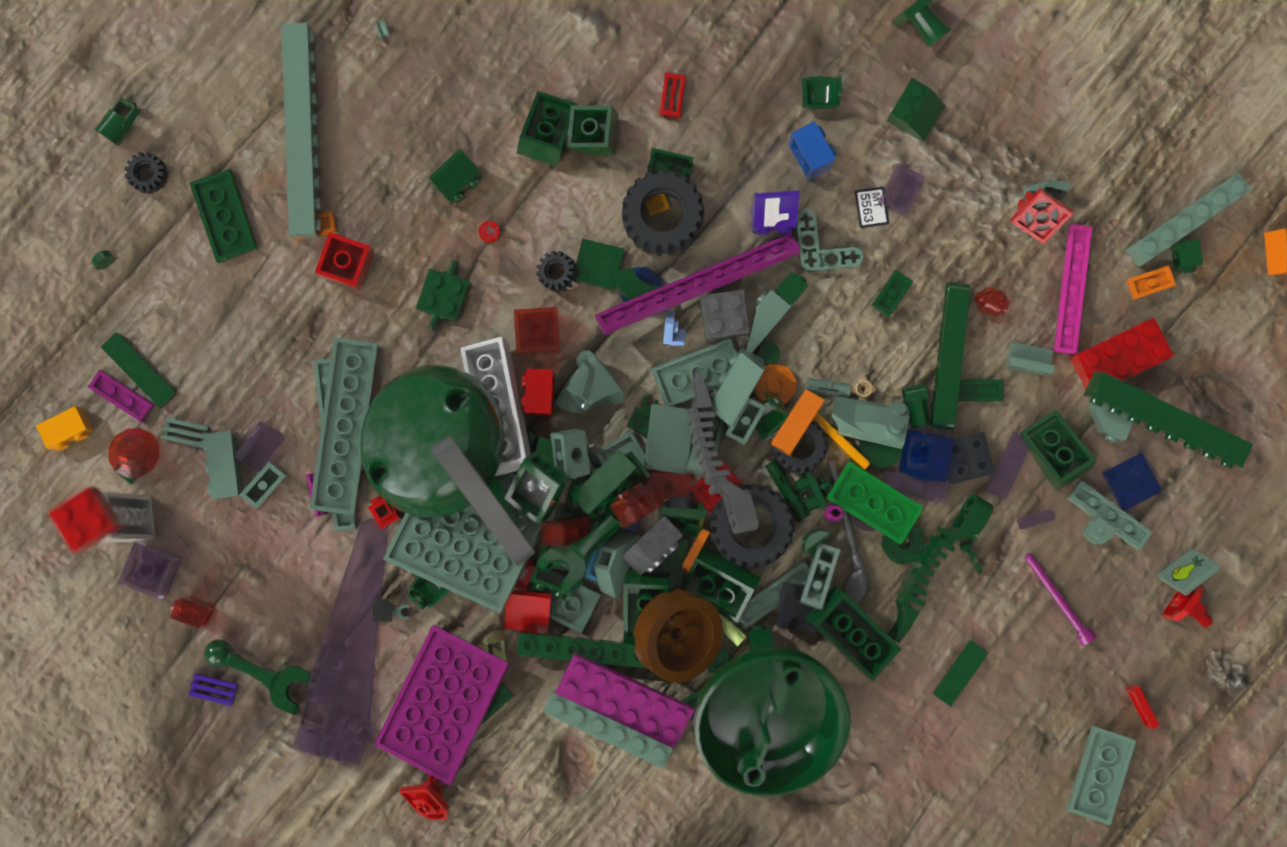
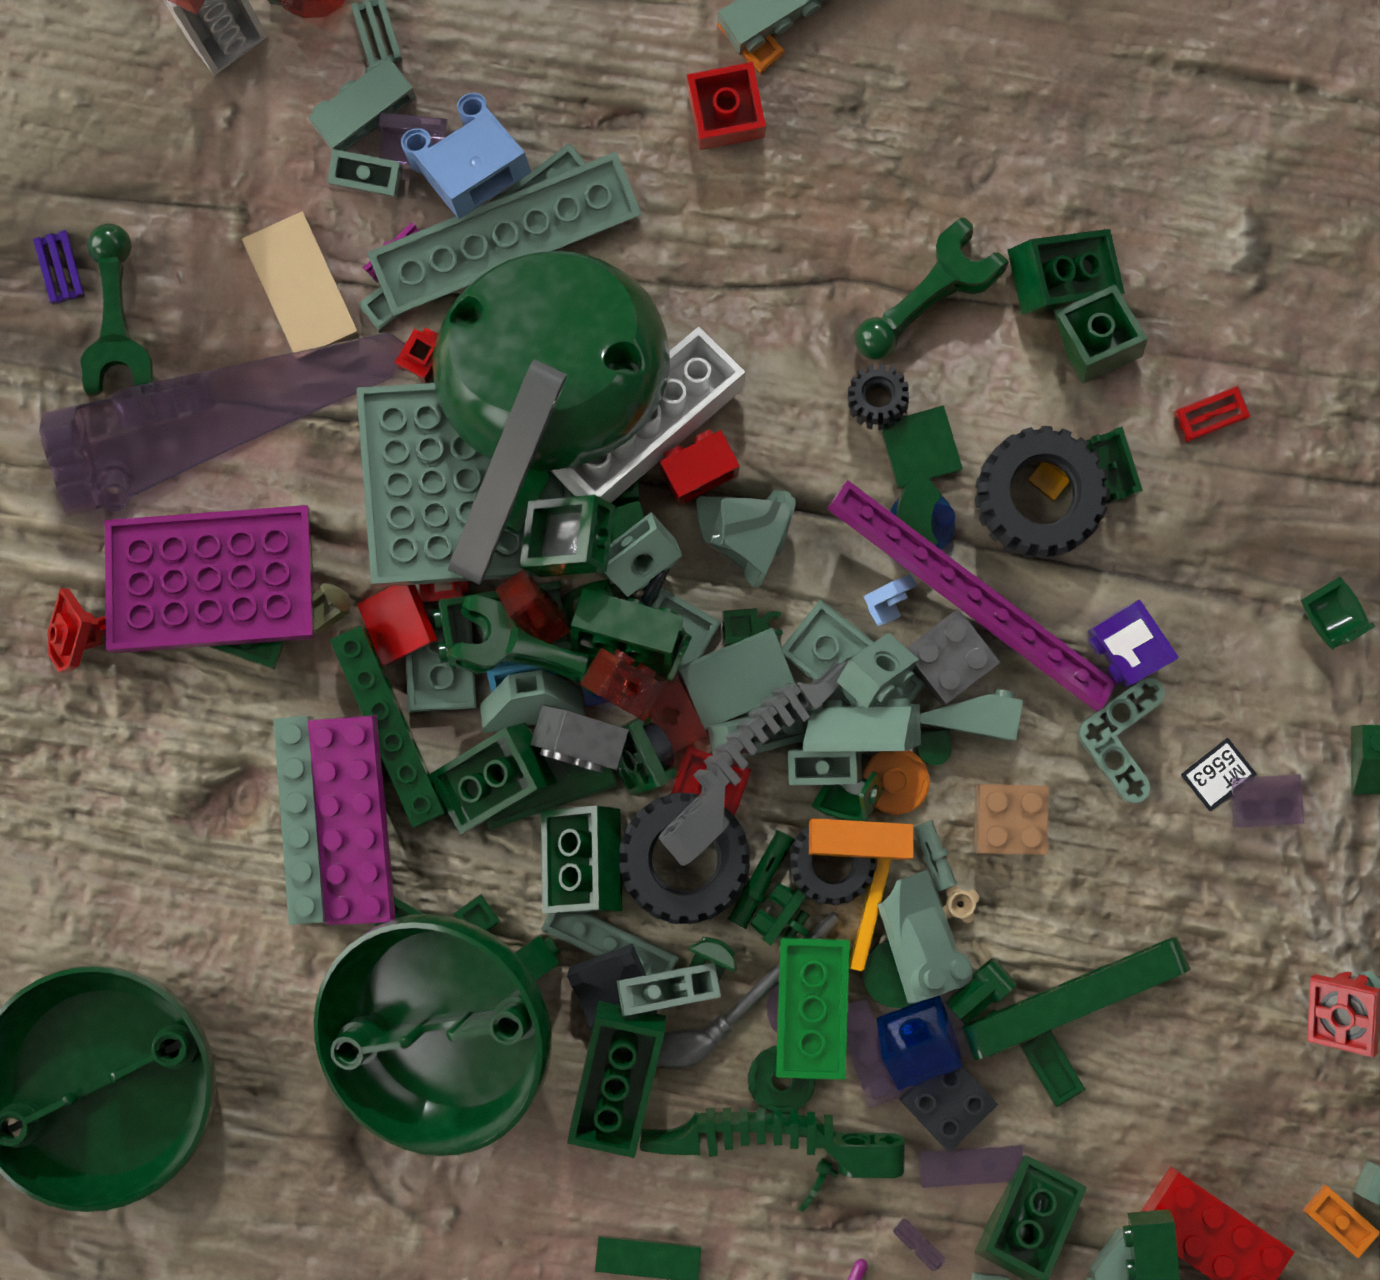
camera: 55 degrees right, 0 degrees up
clear purple brick [118,542,183,599] -> none
clear red slope [169,596,215,628] -> none
pearl dark grey piece [372,598,410,622] -> none
dark green piece [407,576,450,610] -> none
dark green plate [415,260,471,332] -> none
dark green slope [428,148,482,206] -> none
red tile [478,221,500,243] -> none
clear red brick [514,307,561,356] -> none
reddish brown brick [634,589,723,683] -> none
orange tile [682,529,710,574] -> none
yellowish green axle [719,613,747,646] -> none
dark green brick [774,272,808,306] -> none
blue brick [788,121,836,181] -> none
magenta pin [824,505,843,522] -> none
dark green plate [871,269,913,318] -> none
clear red head [975,286,1009,318] -> none
sand green panel [1006,342,1055,376] -> none
dark pink plate [1053,224,1092,355] -> none
none -> tan tile [242,211,359,361]
none -> medium blue piece [401,93,531,219]
none -> sand green brick [837,633,919,708]
none -> dark green piece [855,217,1009,360]
none -> medium nougat brick [974,784,1048,855]

